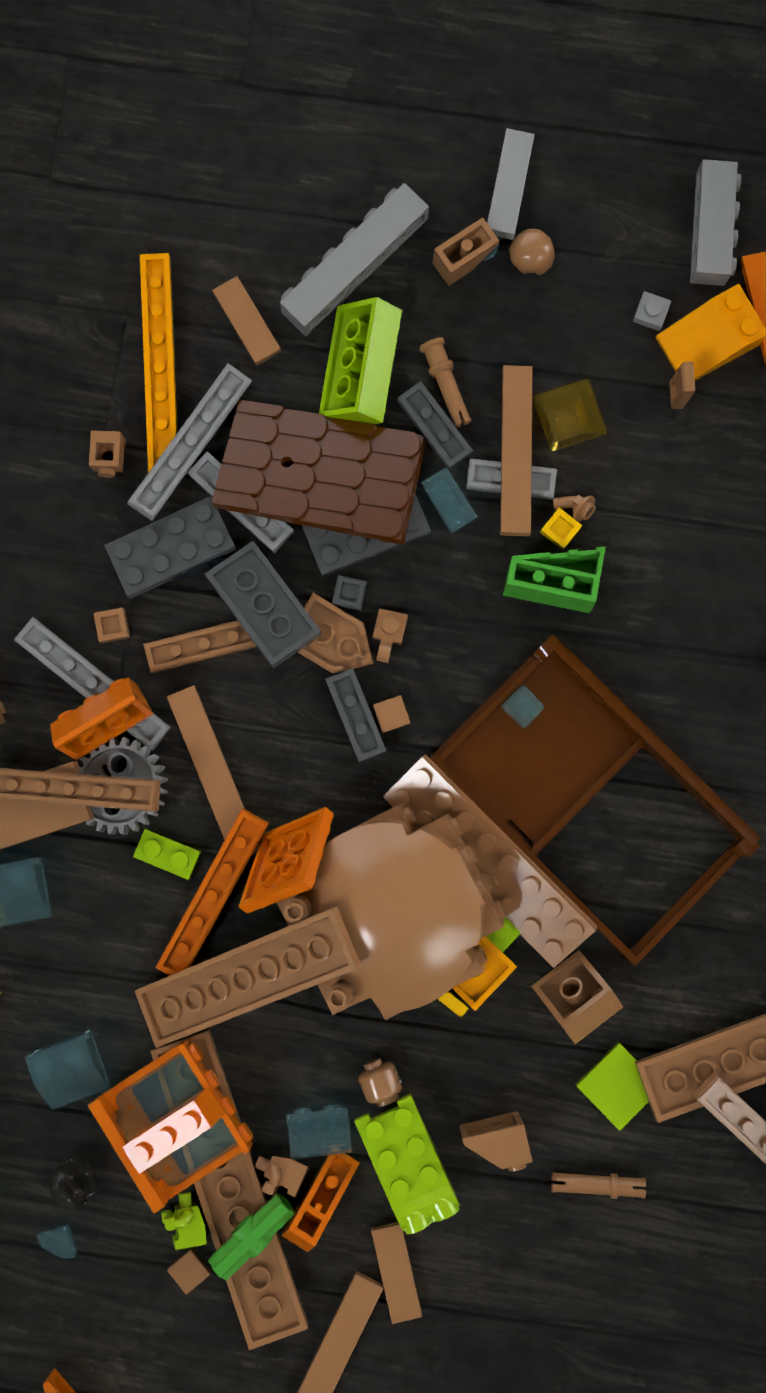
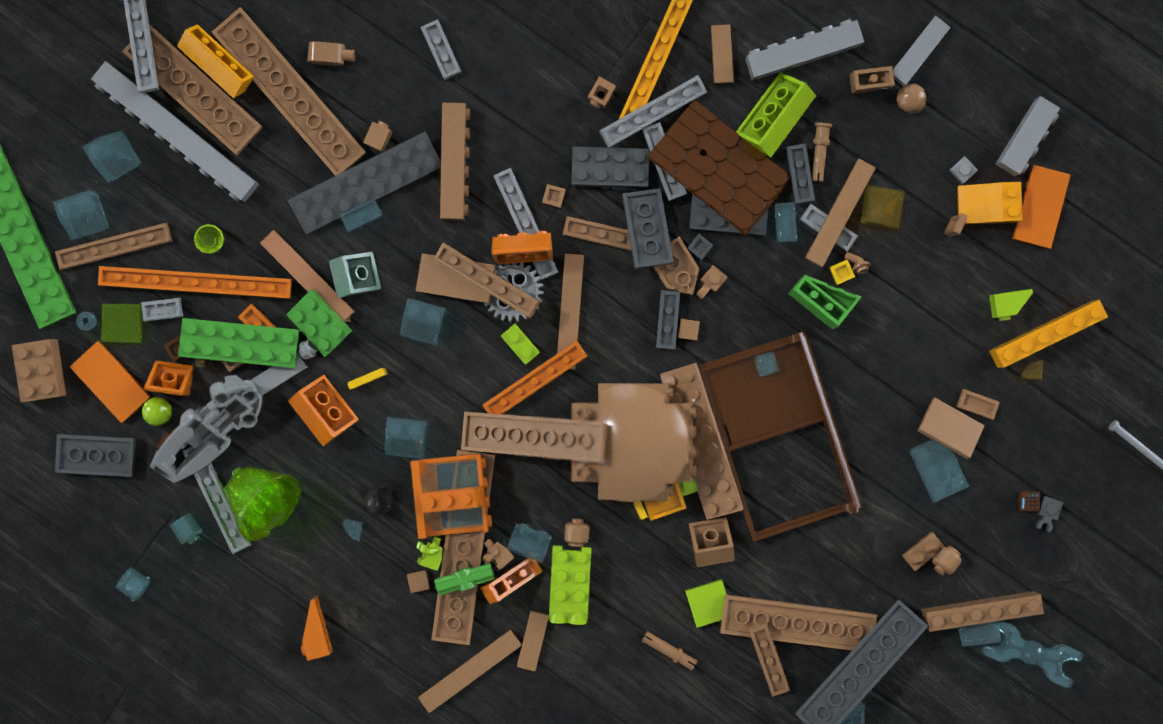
camera: 30 degrees right, 5 degrees up
orange plate [239,807,334,914] -> none
medium nougat slope [459,1111,533,1171] -> none

